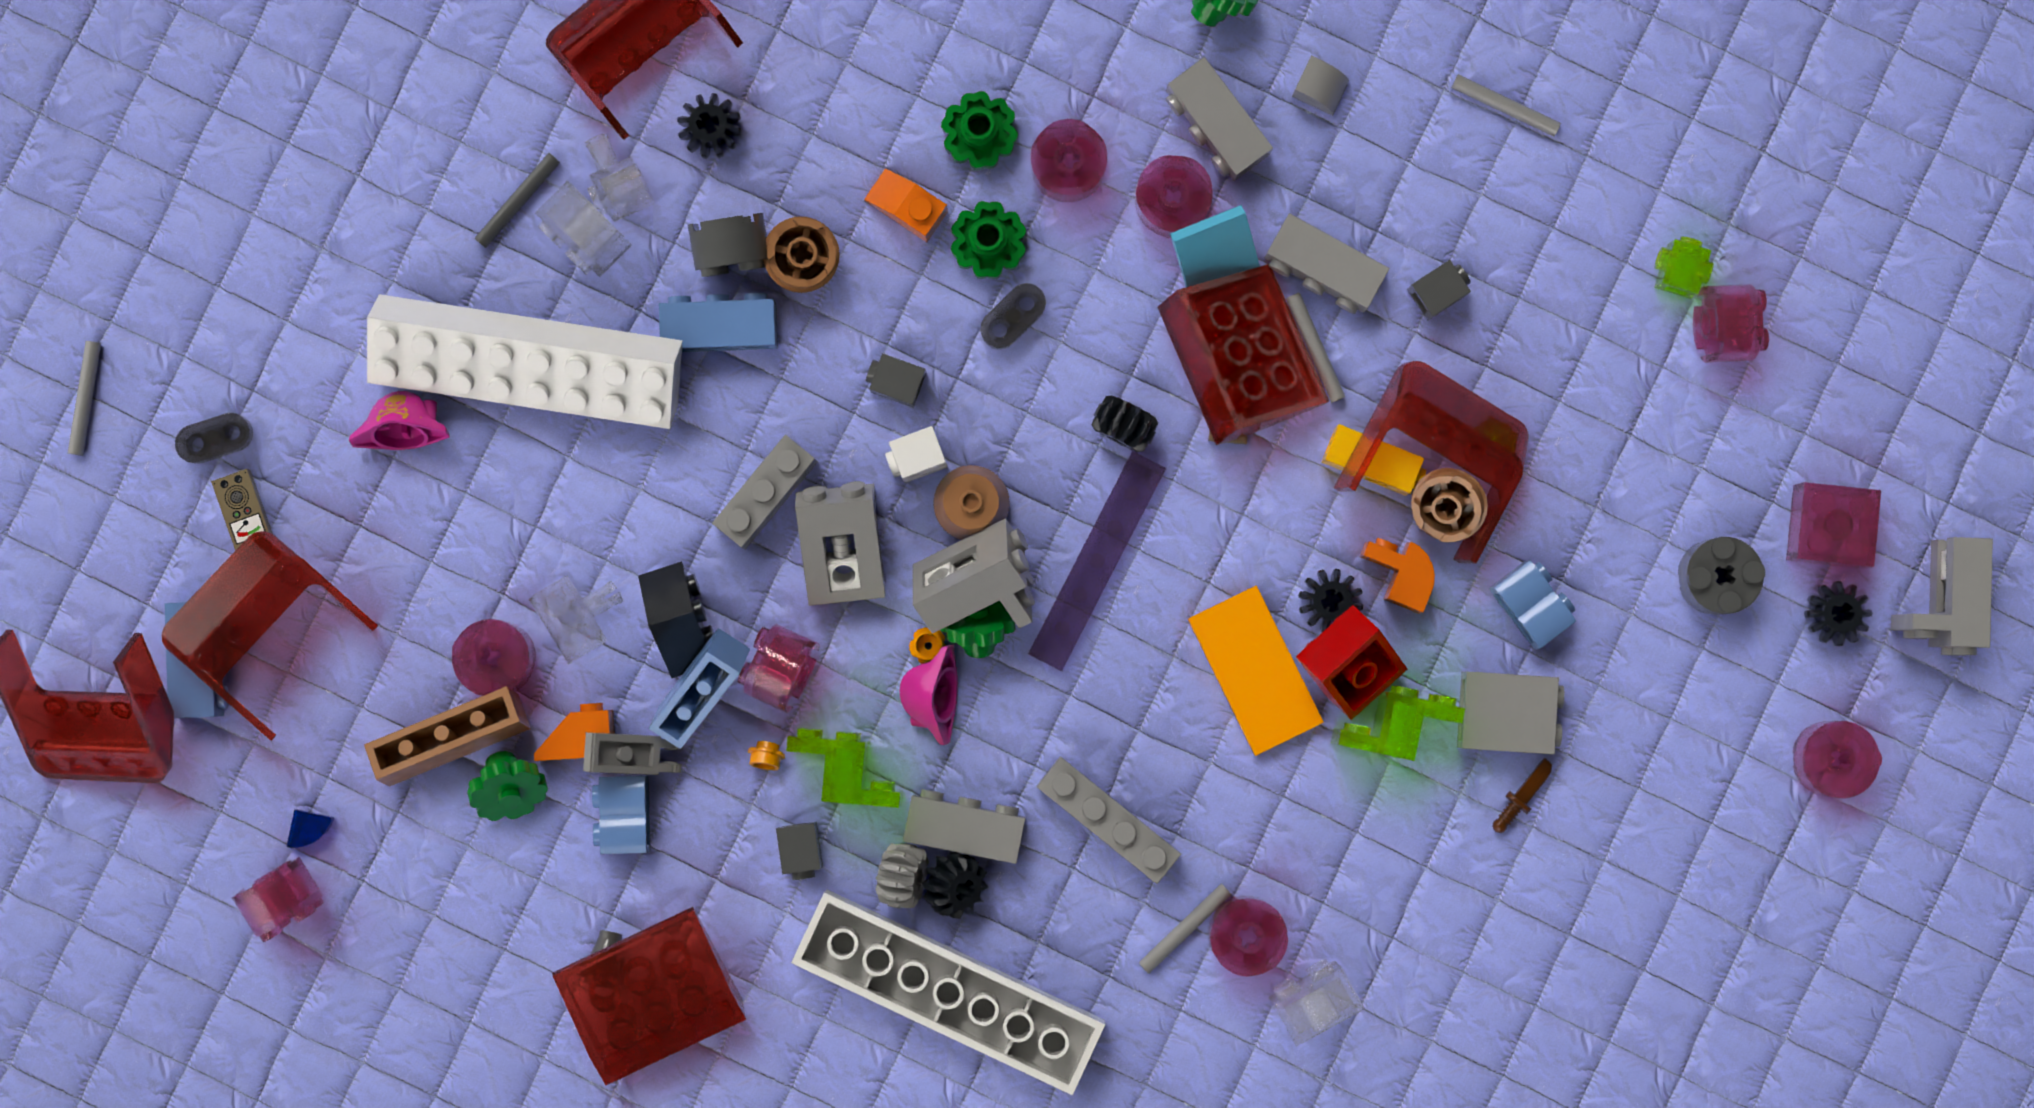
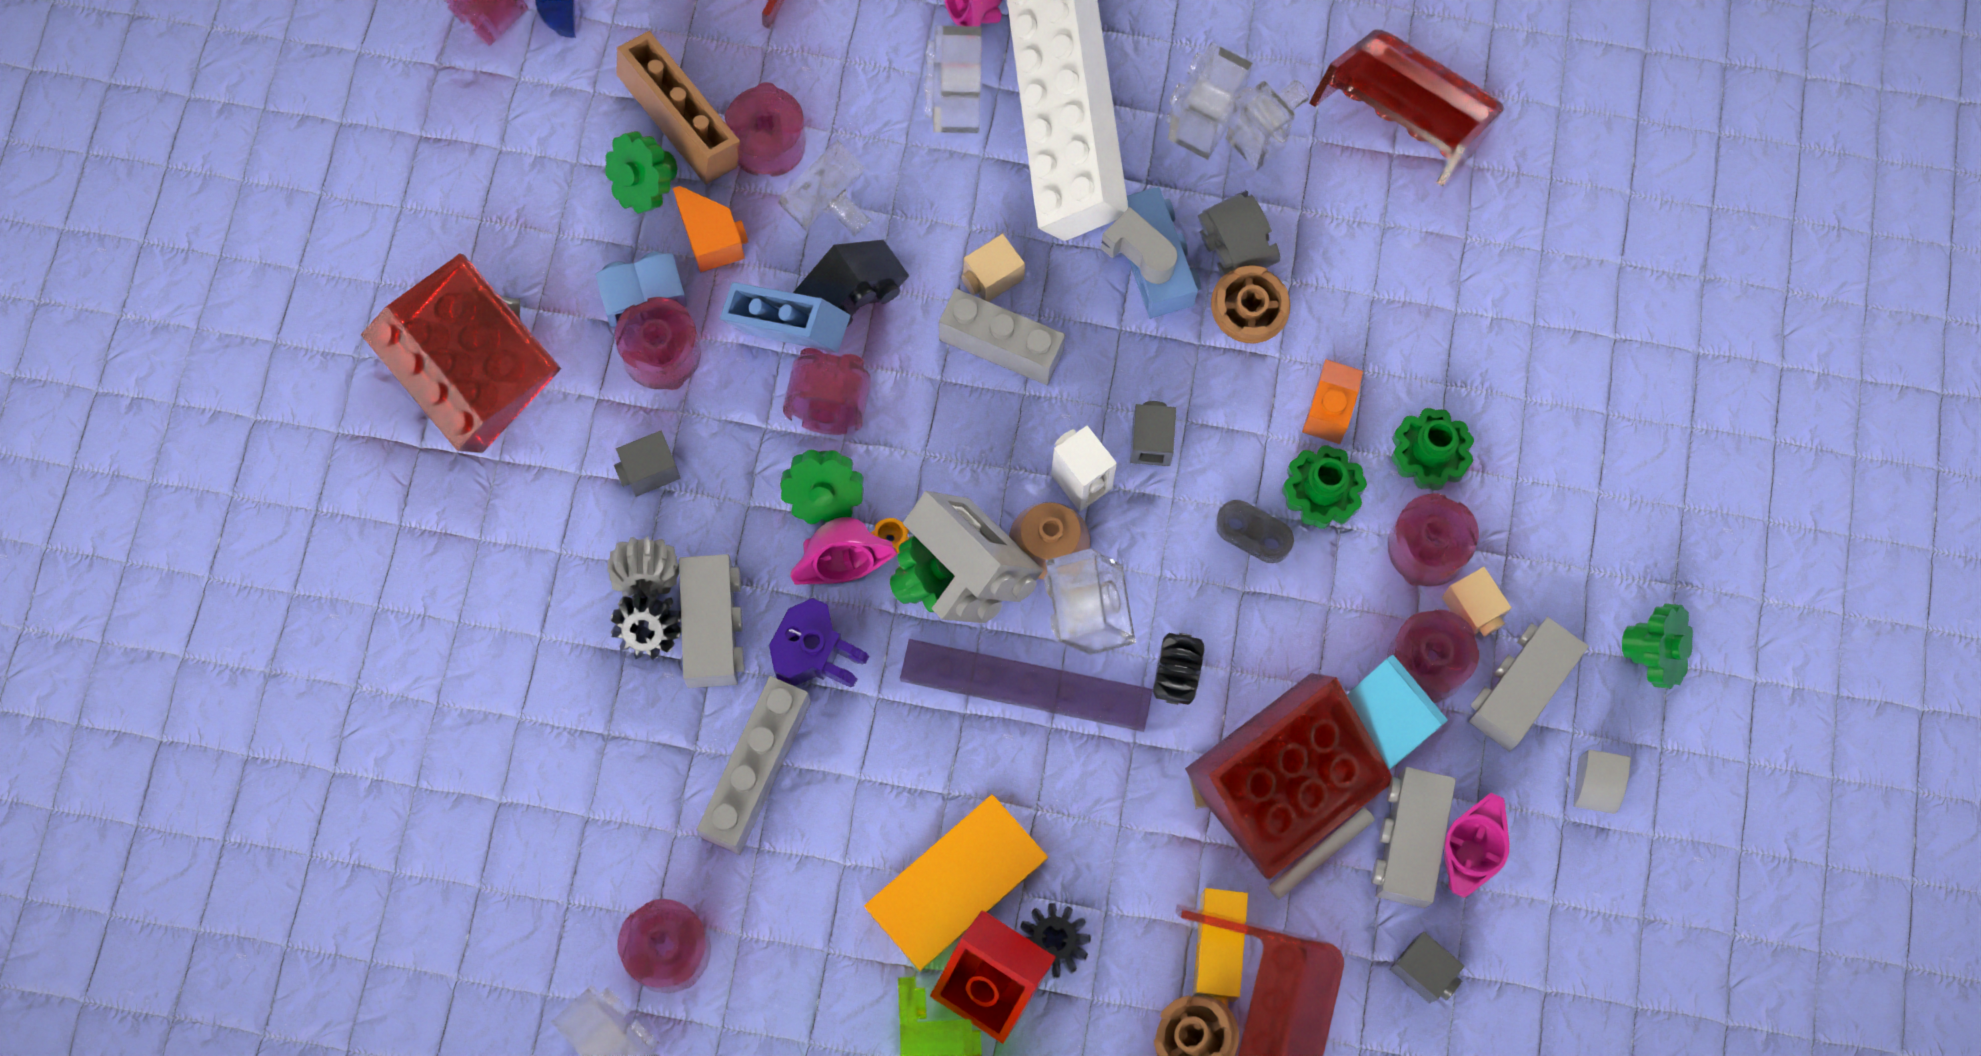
camera: 70 degrees right, 15 degrees down
dark grey bar [474,153,560,248] -> none
light grey hinge [583,732,683,775] -> none
black gear [677,93,742,159] -> none
light orange plate [748,741,785,771] -> none
clear neon green bracket [786,728,903,808] -> none
white brick [791,889,1105,1095] -> none
light grey brick [795,481,885,606] -> none
light grey bar [1139,883,1232,974] -> none
orange brick [1359,538,1435,614] -> none
light grey bar [1451,74,1561,137] -> none
none -> clear pink brick [615,297,701,390]
none -> dark purple hinge [769,598,870,687]
none -> green plant [780,449,864,524]
none -> clear brick [925,25,982,133]
none -> tan brick [961,233,1025,302]
none -> clear brick [1044,548,1136,655]
none -> light grey leg [1101,207,1177,284]
none -> tan brick [1442,567,1512,638]
none -> dark pink hat [1444,793,1510,898]

